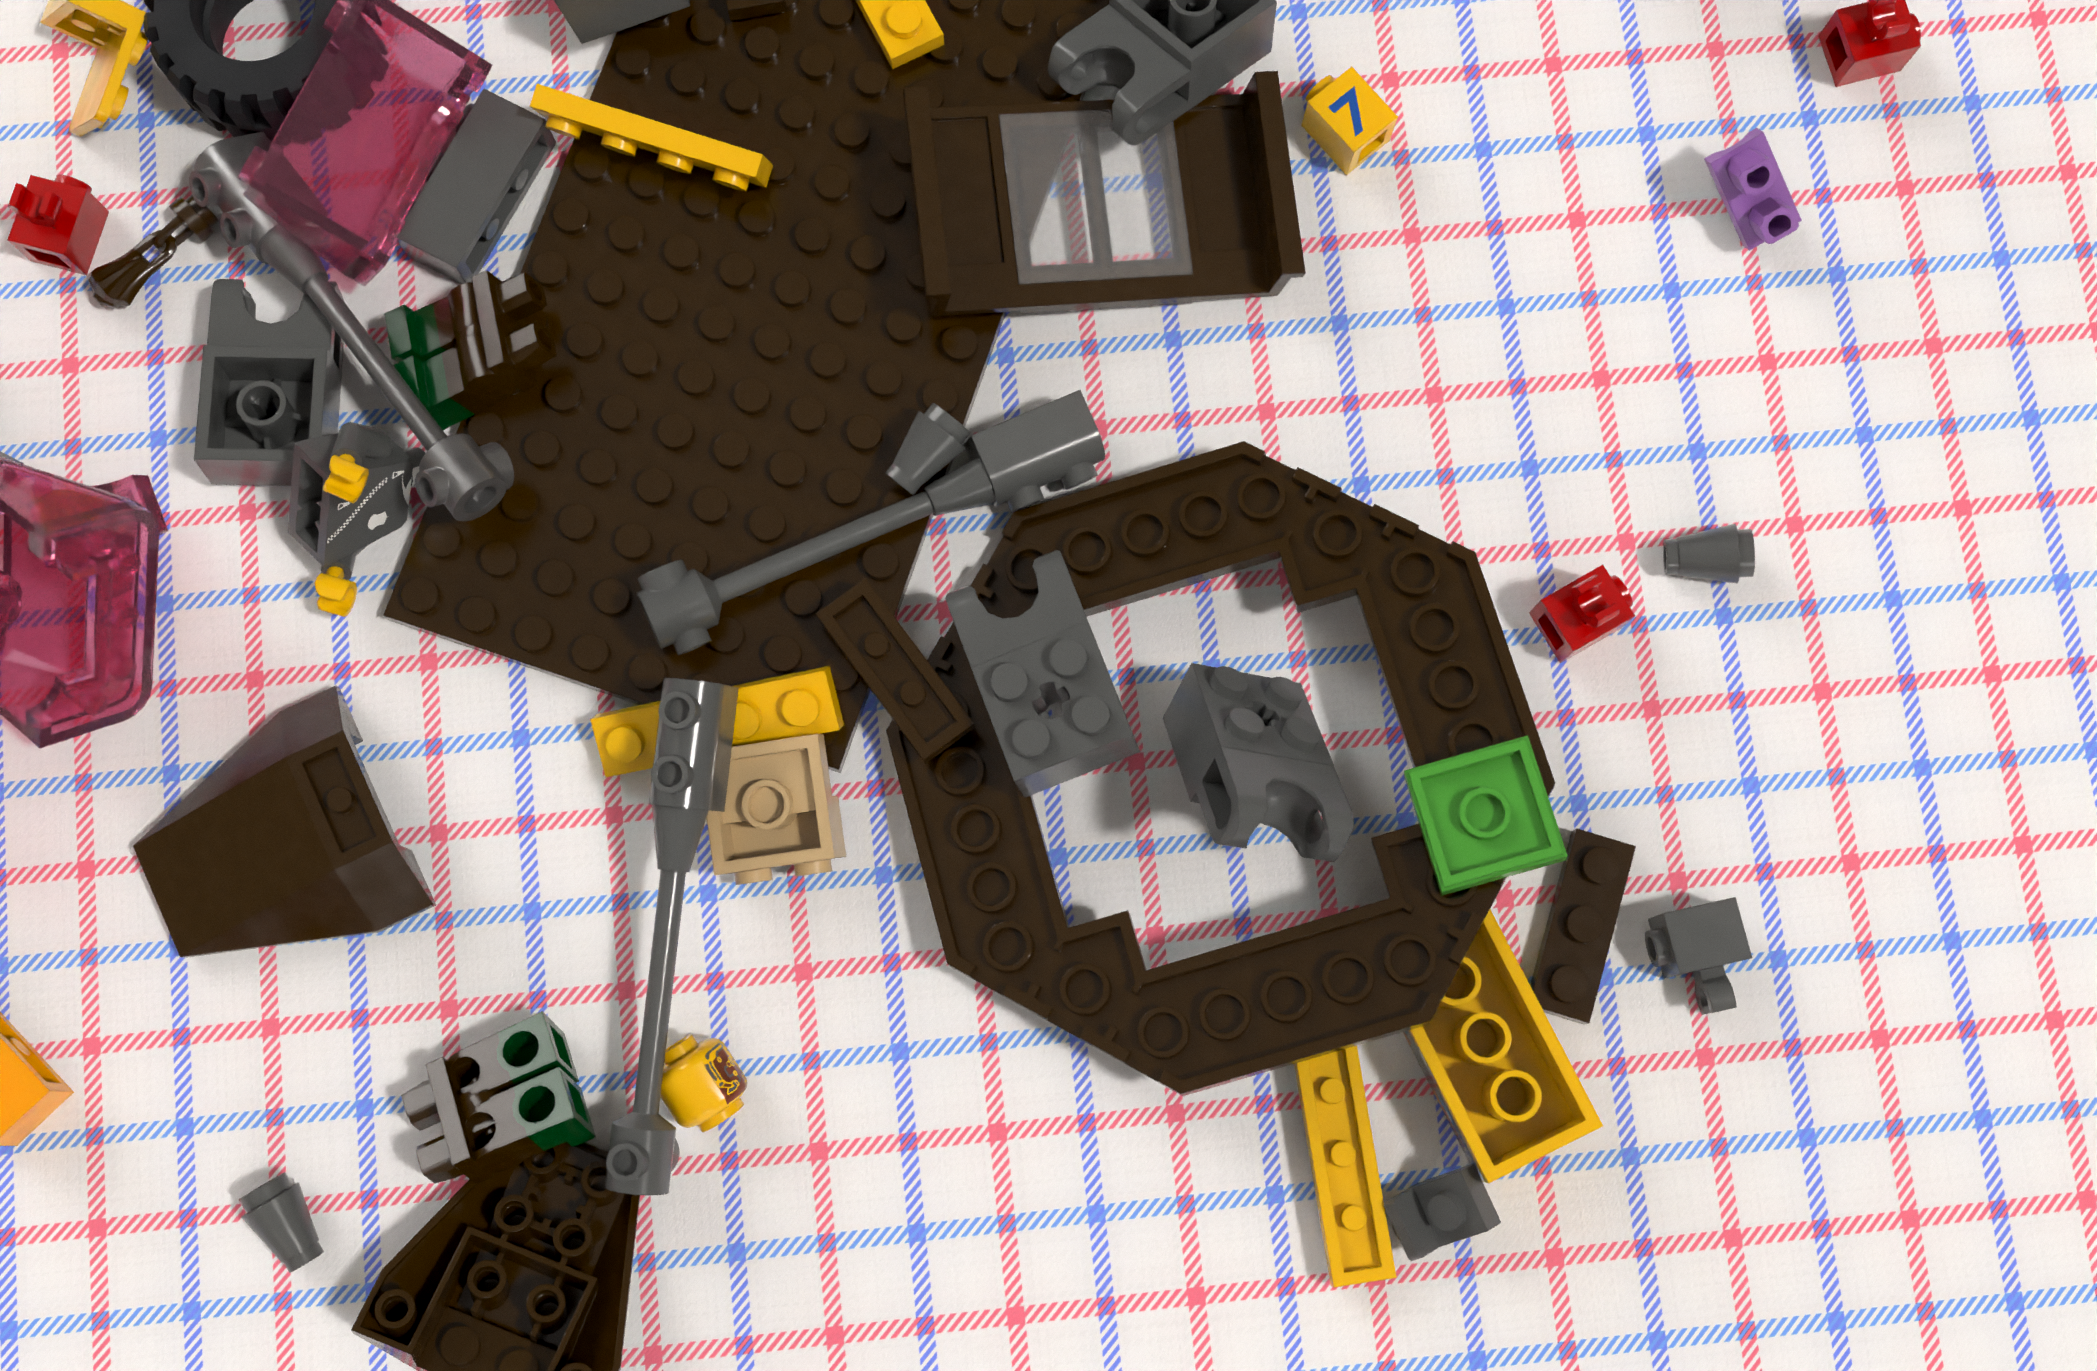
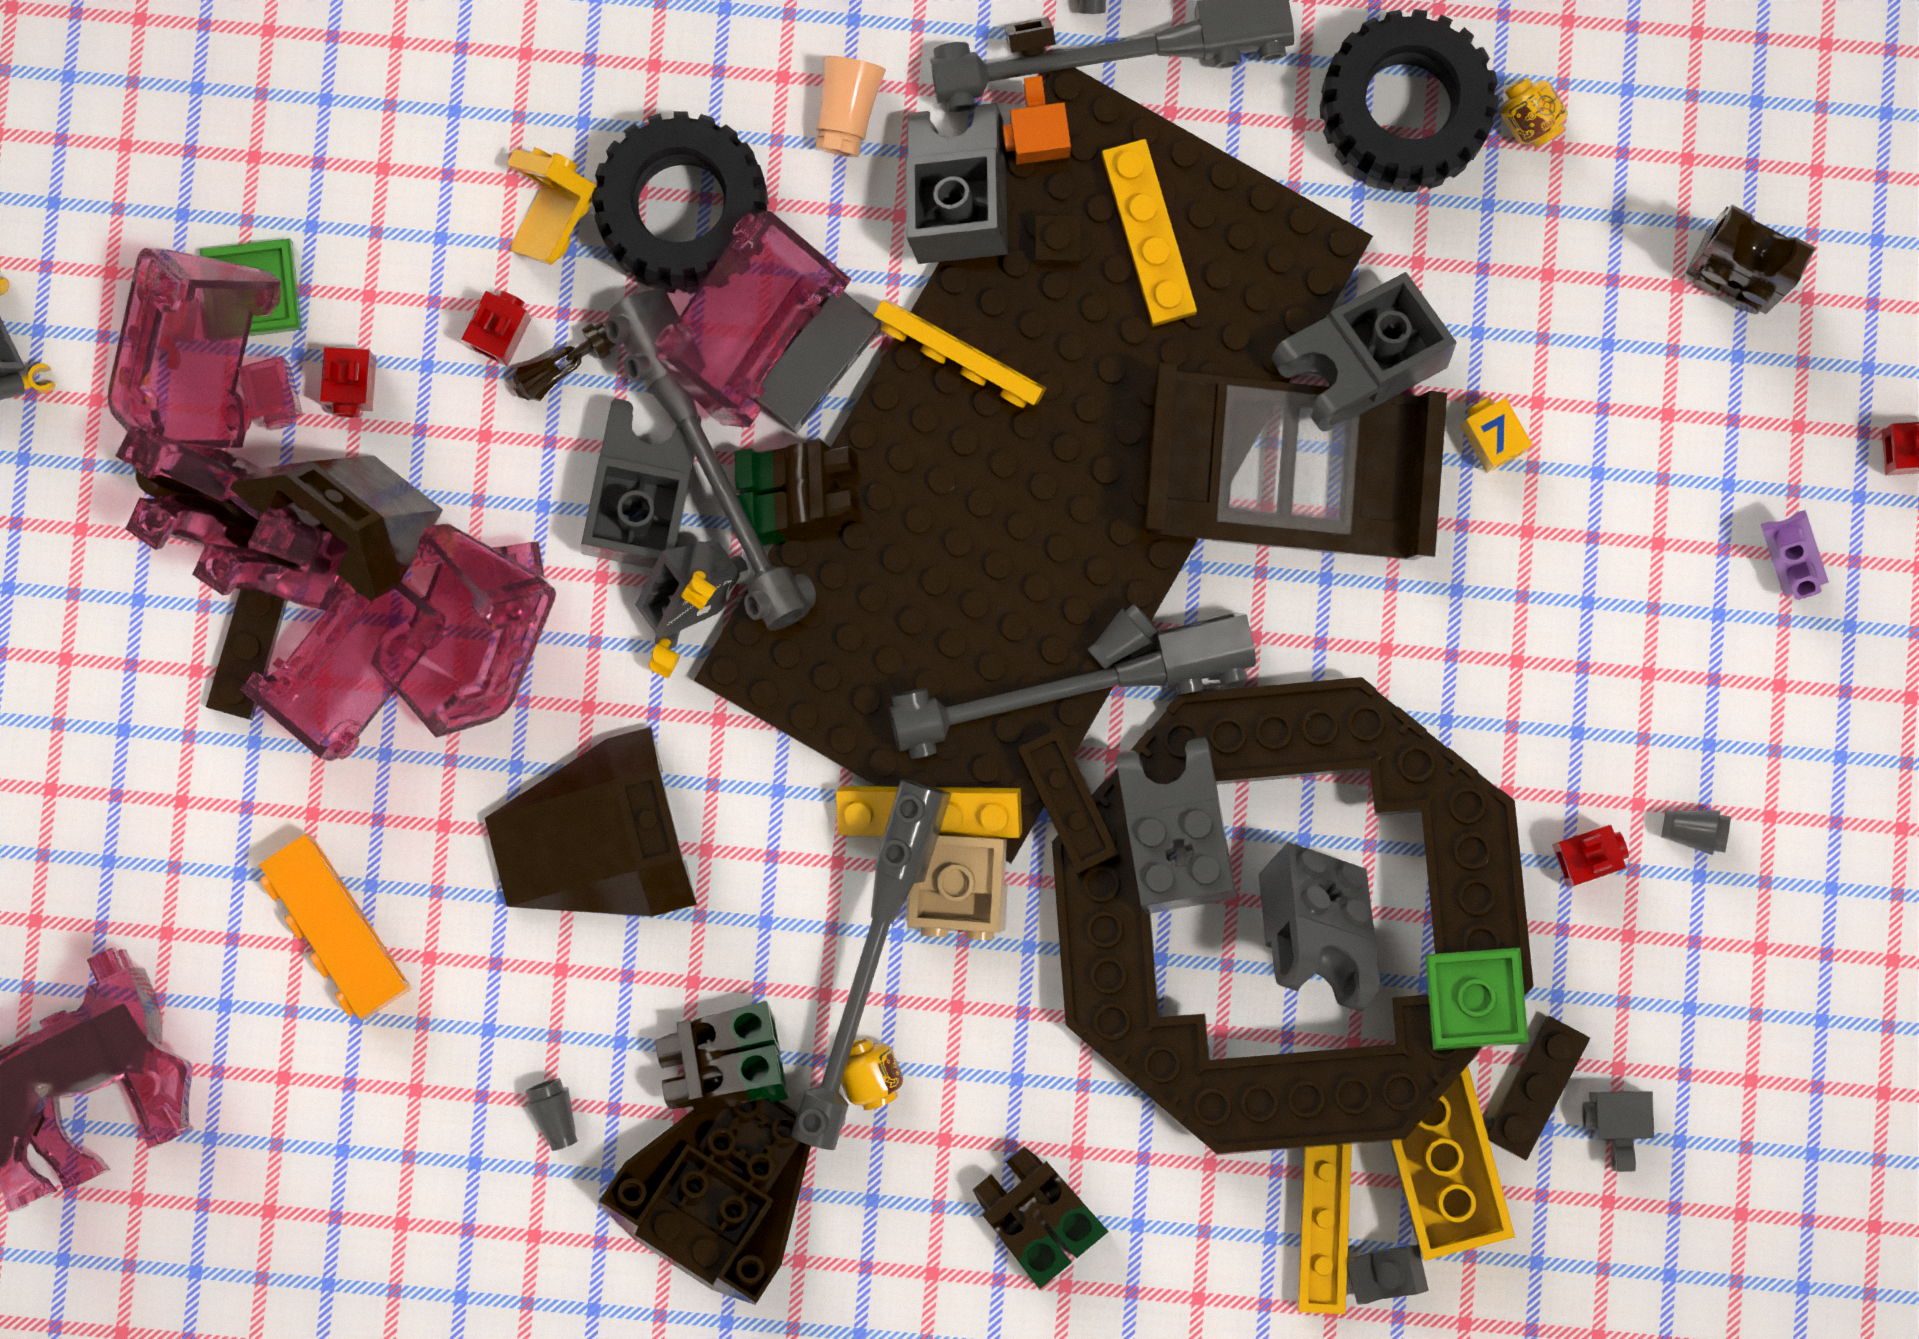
camera: 15 degrees right, 5 degrees up
none -> dark brown hips [972,1146,1109,1290]

